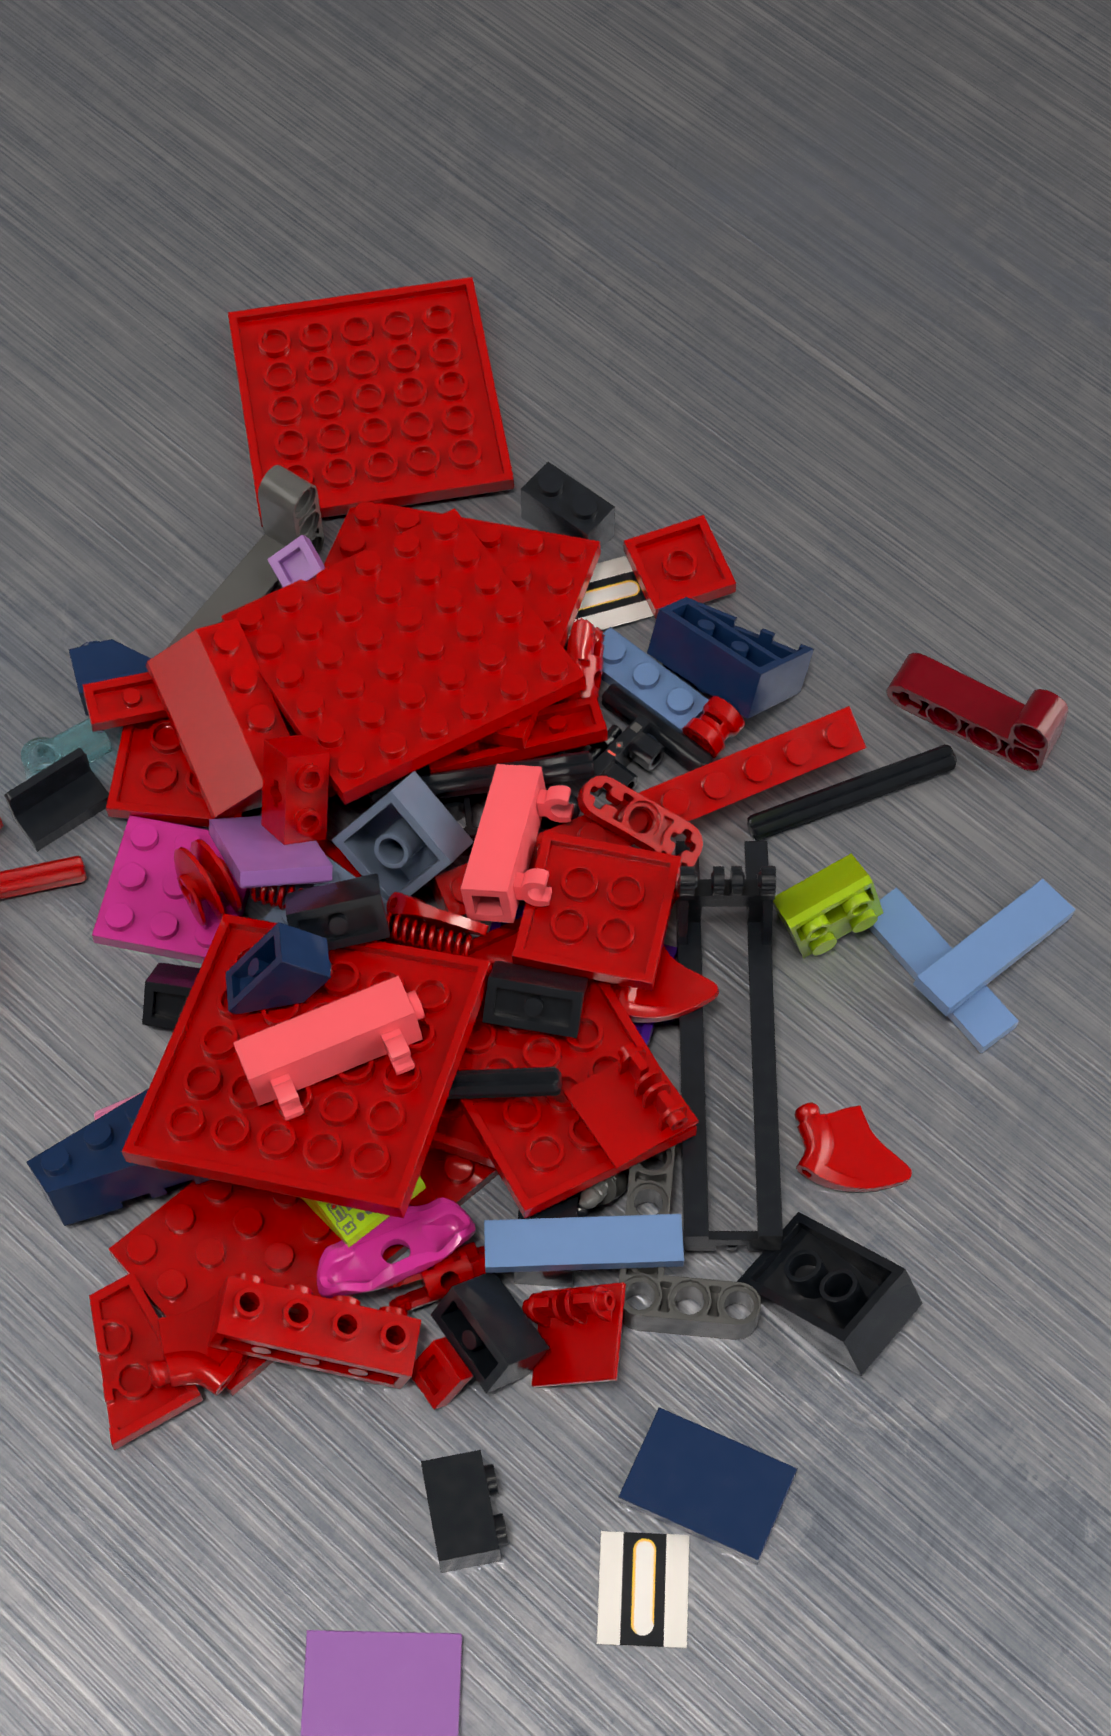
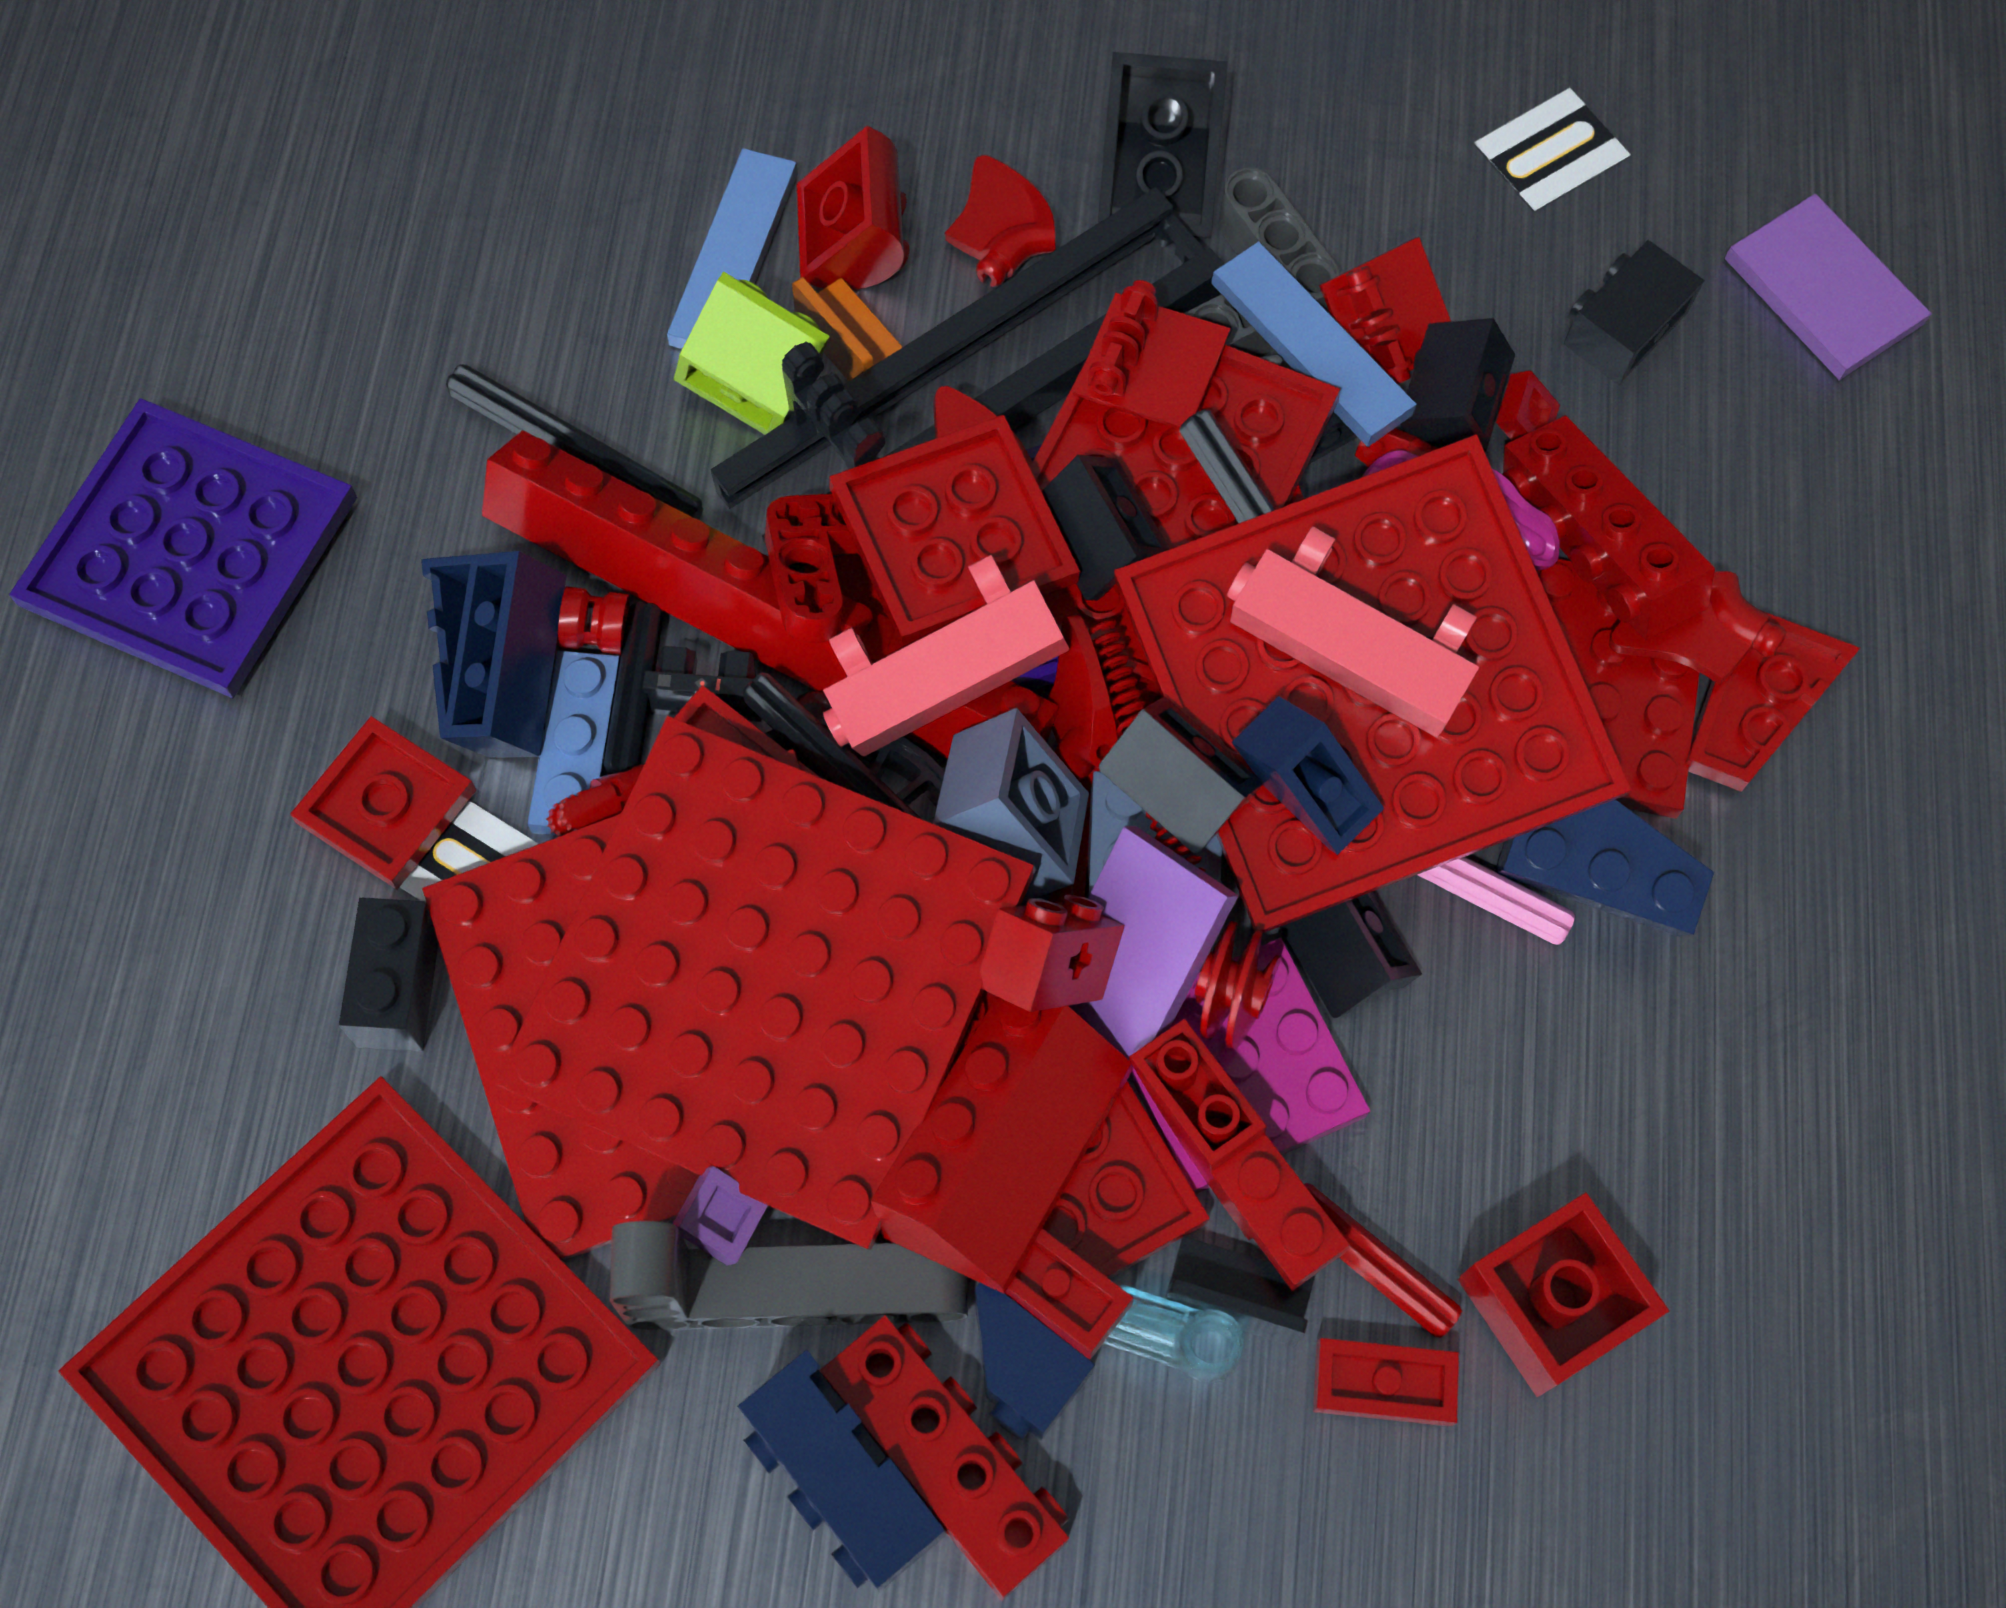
camera: 130 degrees left, 5 degrees up
dark blue tile [618,1407,798,1564] -> none
dark red beam [886,653,1068,772] -> none
medium blue tile [913,879,1076,1016] -> none
none -> dark purple plate [9,398,357,699]
none -> dark blue wedge [738,1349,945,1593]
none -> orange panel [792,277,902,381]
none -> red brick [797,126,910,290]
none -> red brick [819,1315,1069,1601]
none -> red slope [1129,1018,1350,1291]

